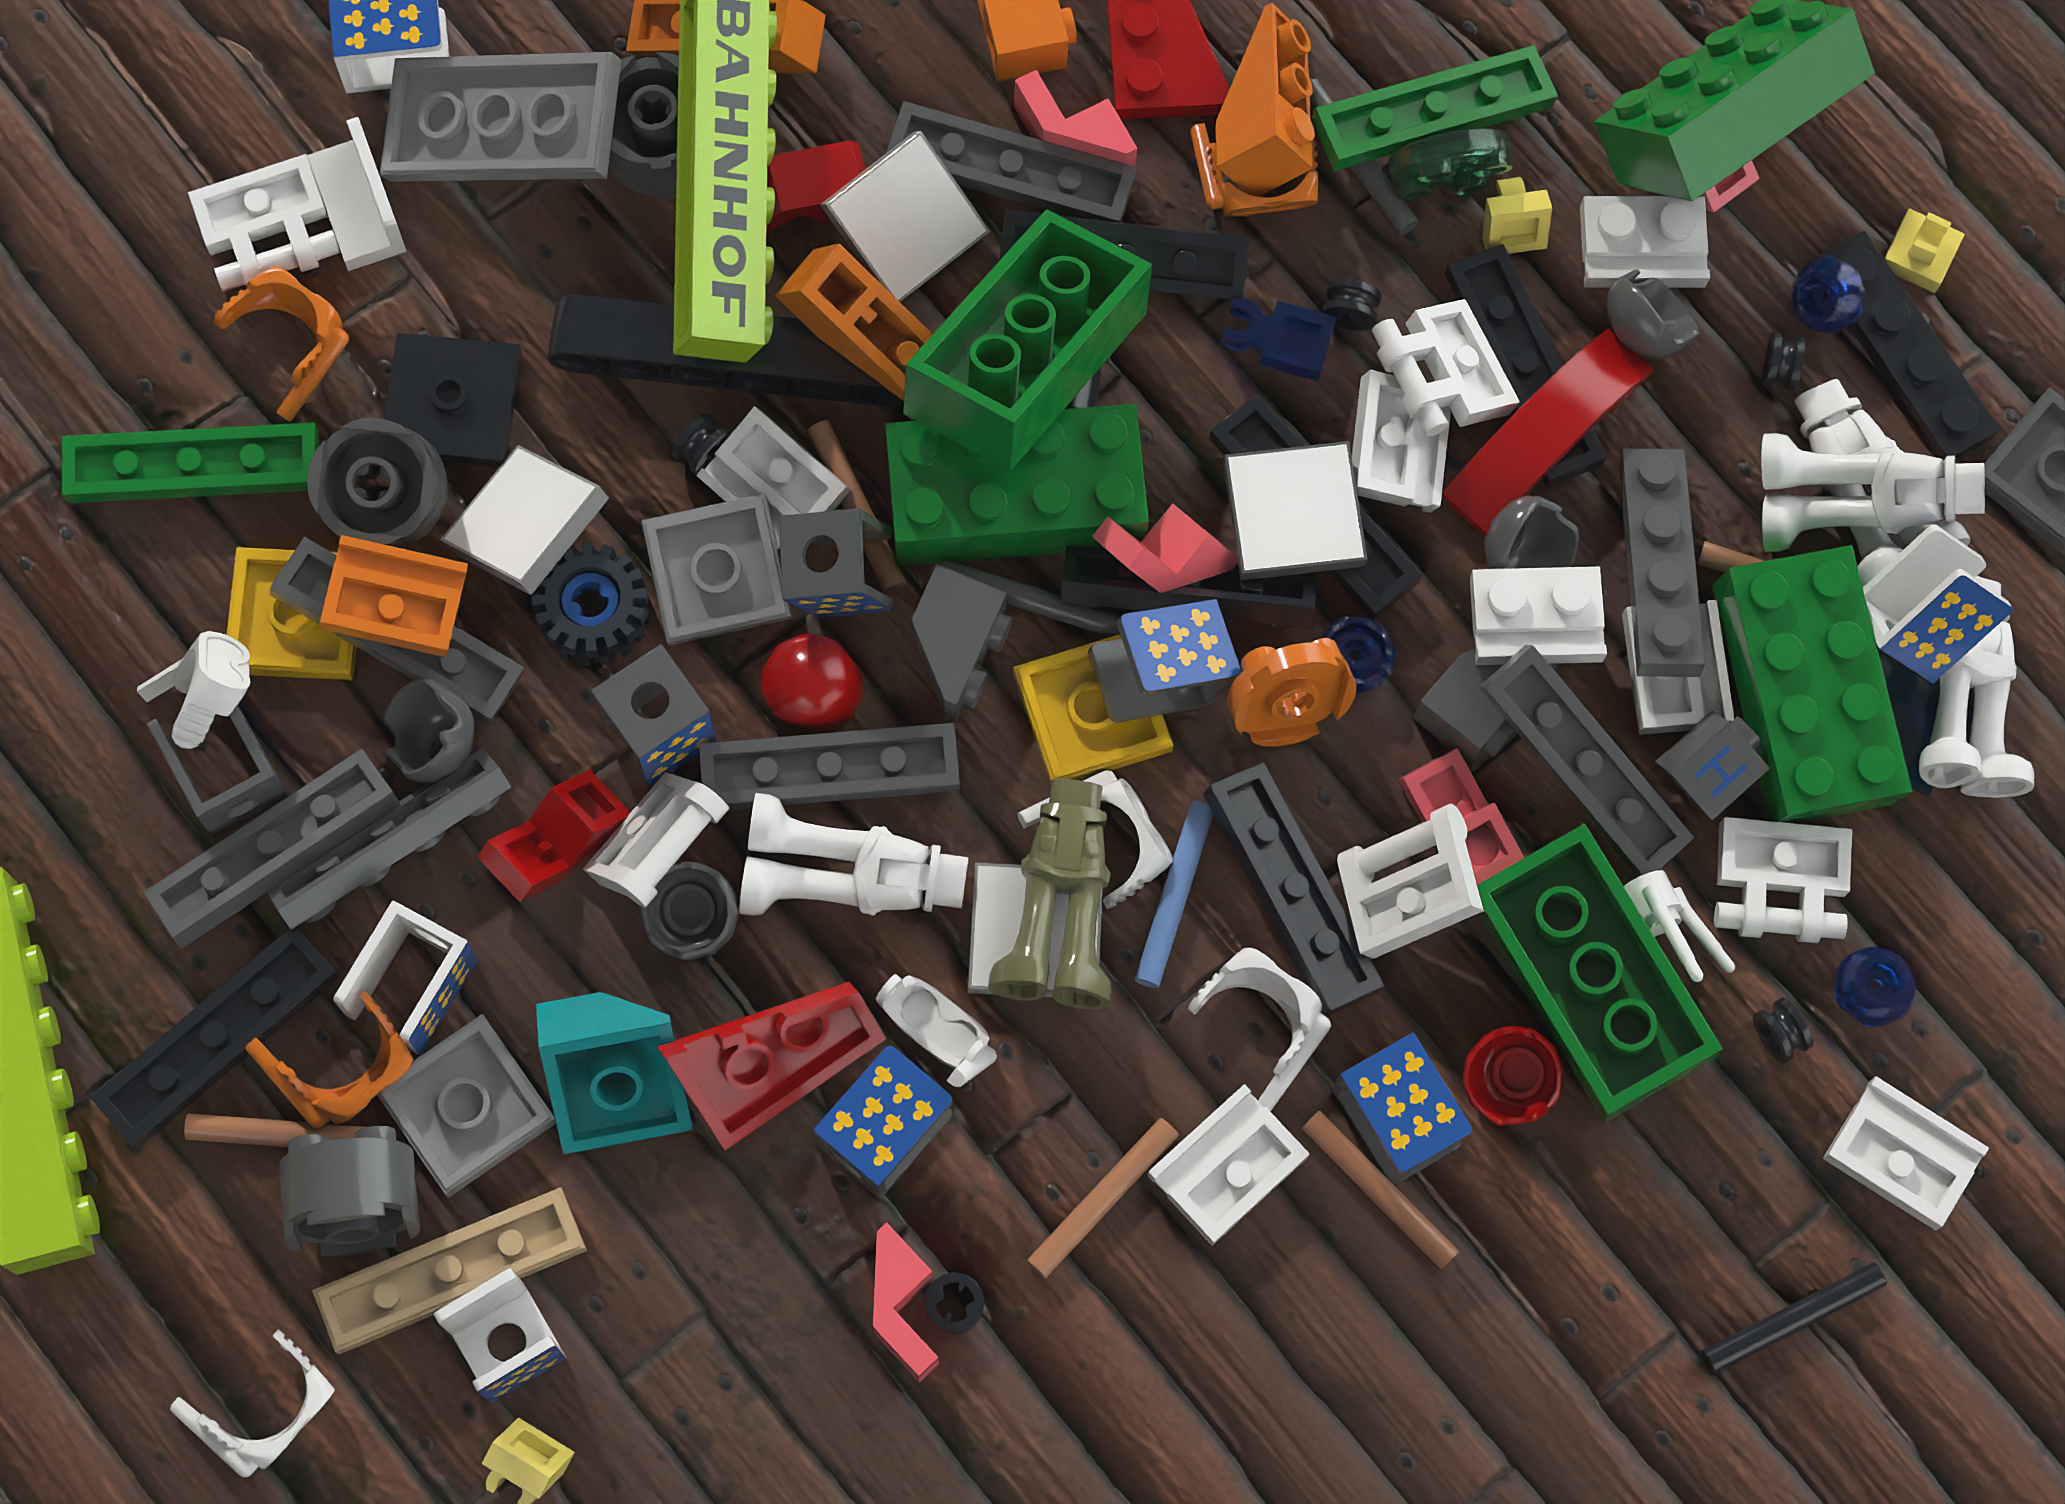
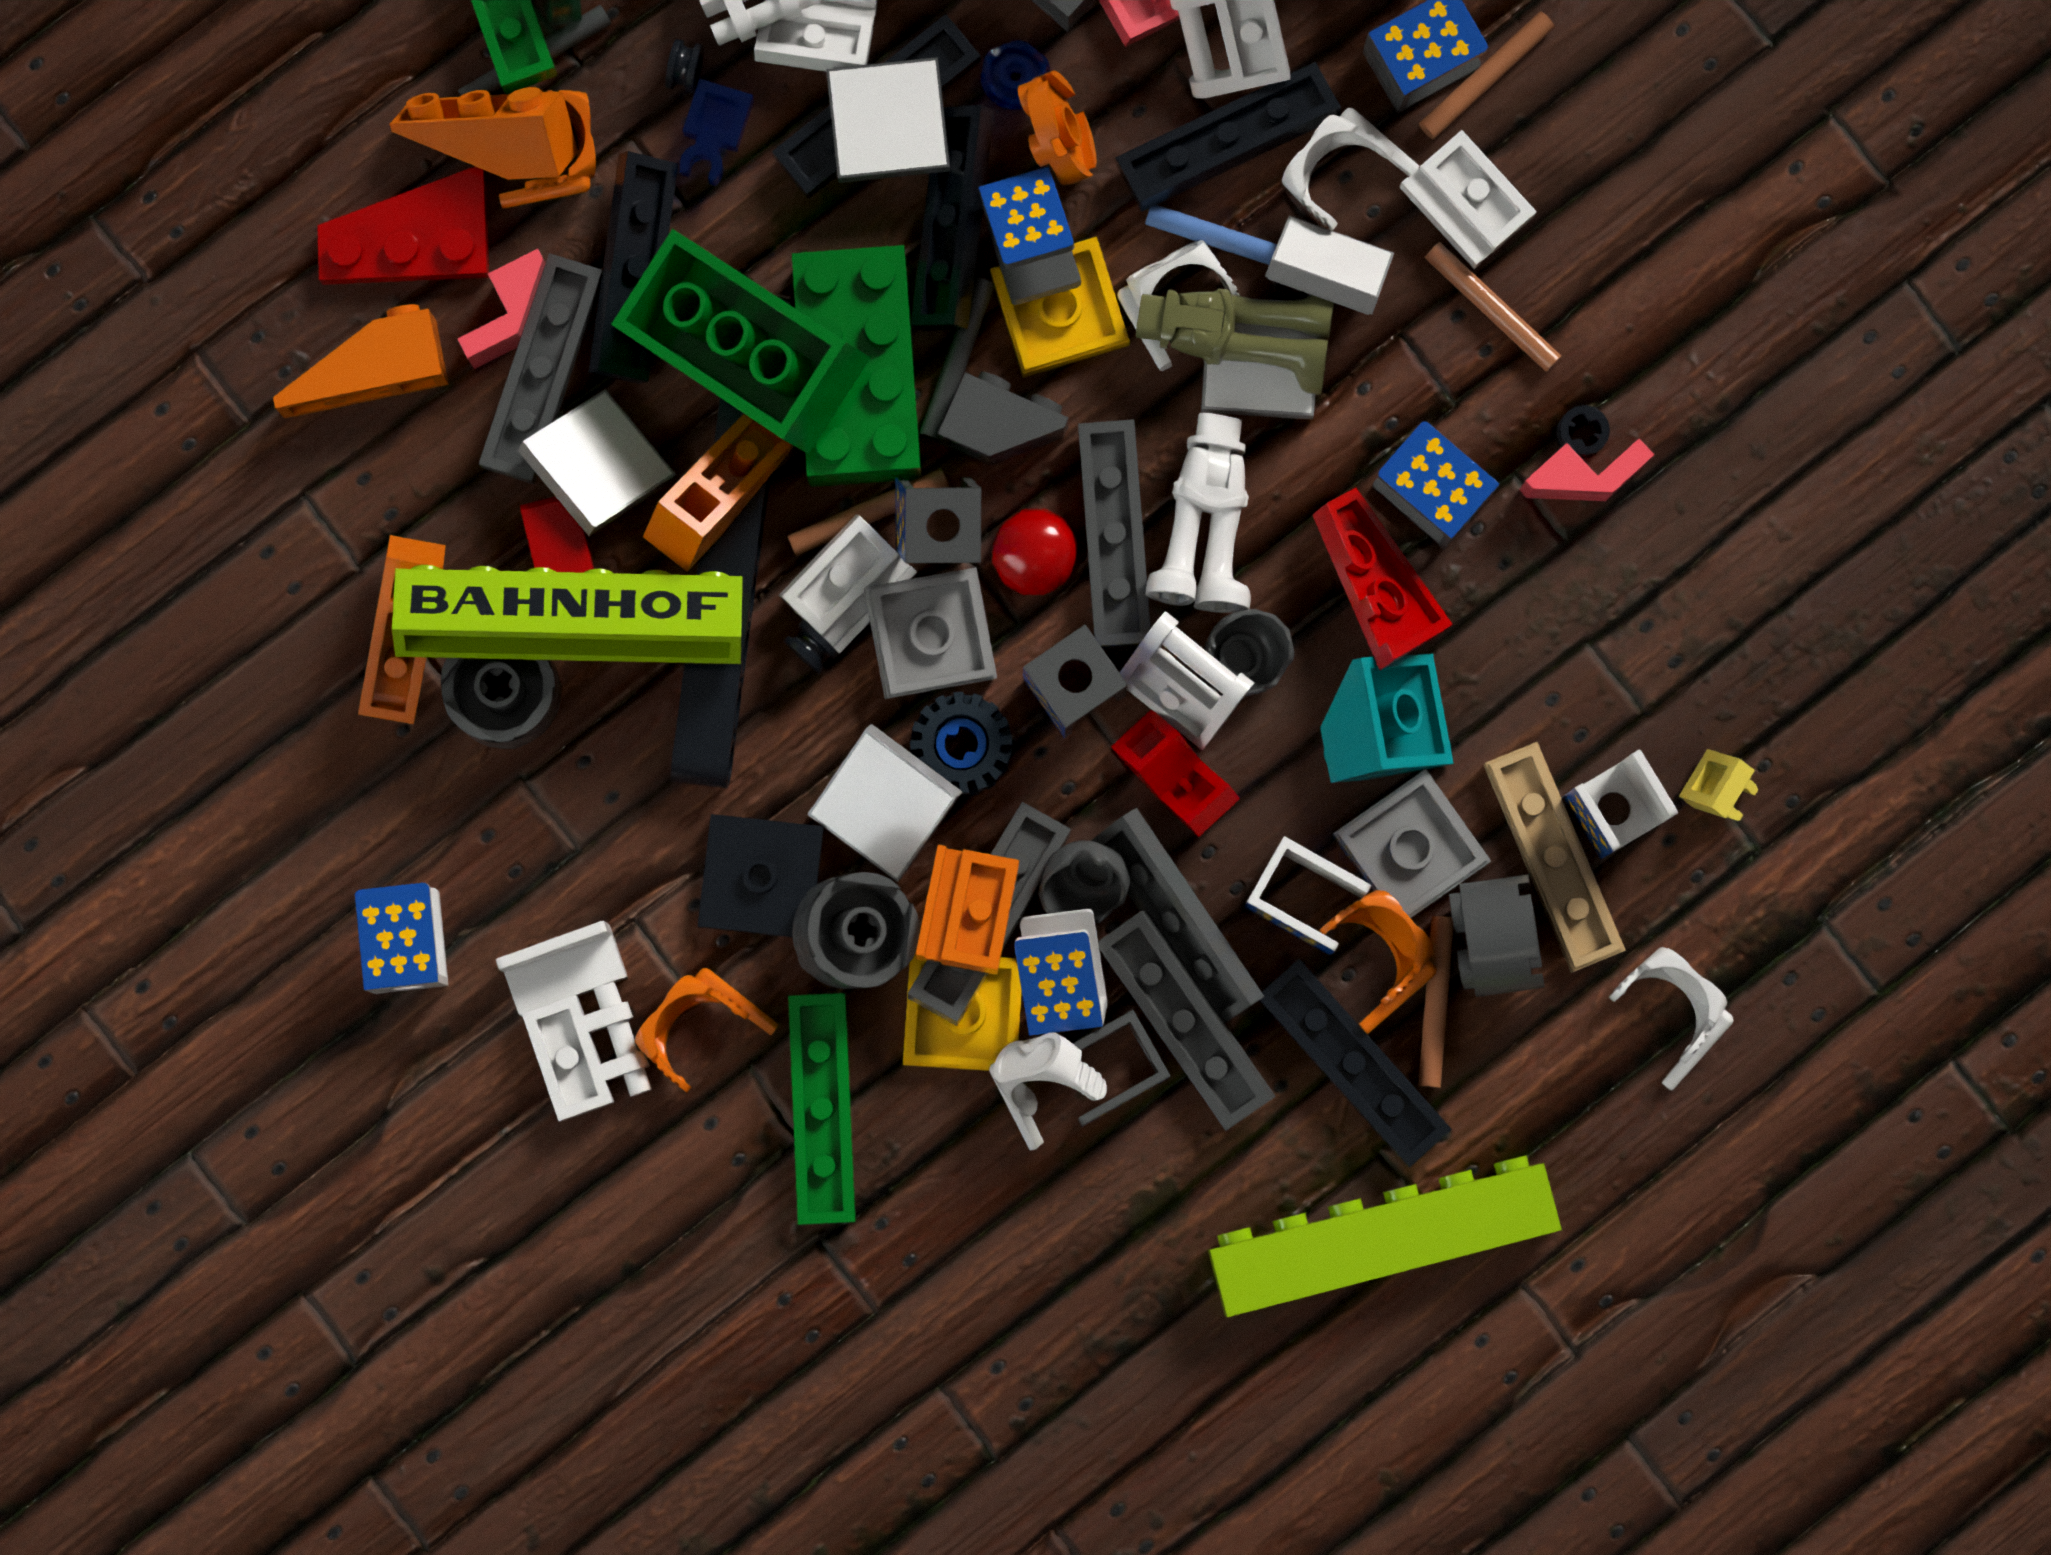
camera: 85 degrees left, 10 degrees up
light grey tile [380,52,622,182] -> none
white helmet [876,974,997,1087] -> none
coral slope [1092,504,1238,593] -> none
none -> piece [1014,909,1108,1036]
none -> white tile [1265,215,1394,315]

